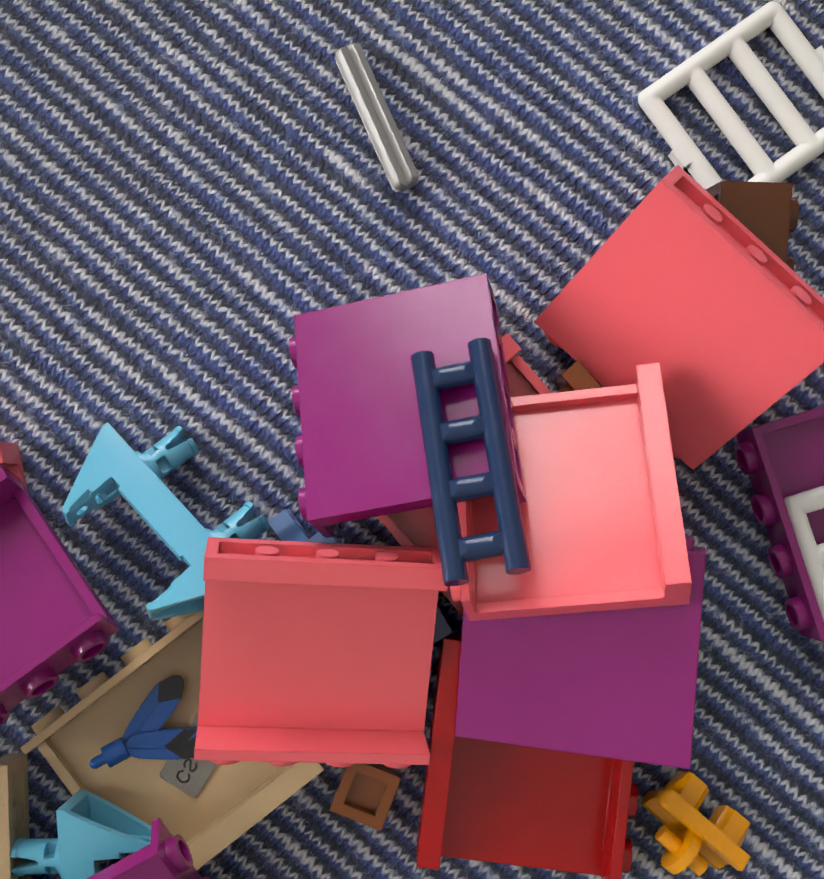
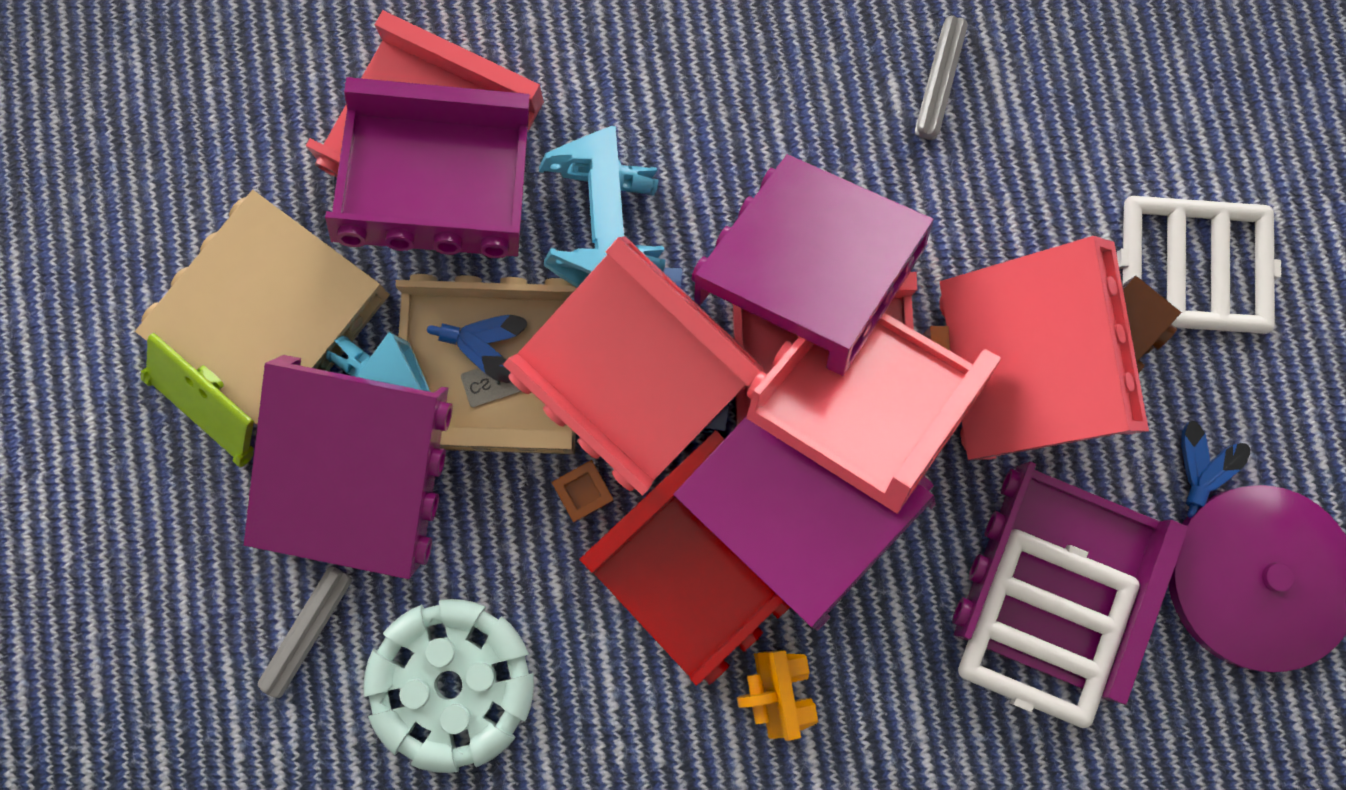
camera: 45 degrees right, 5 degrees down
dark blue bar [411,337,531,586] -> none

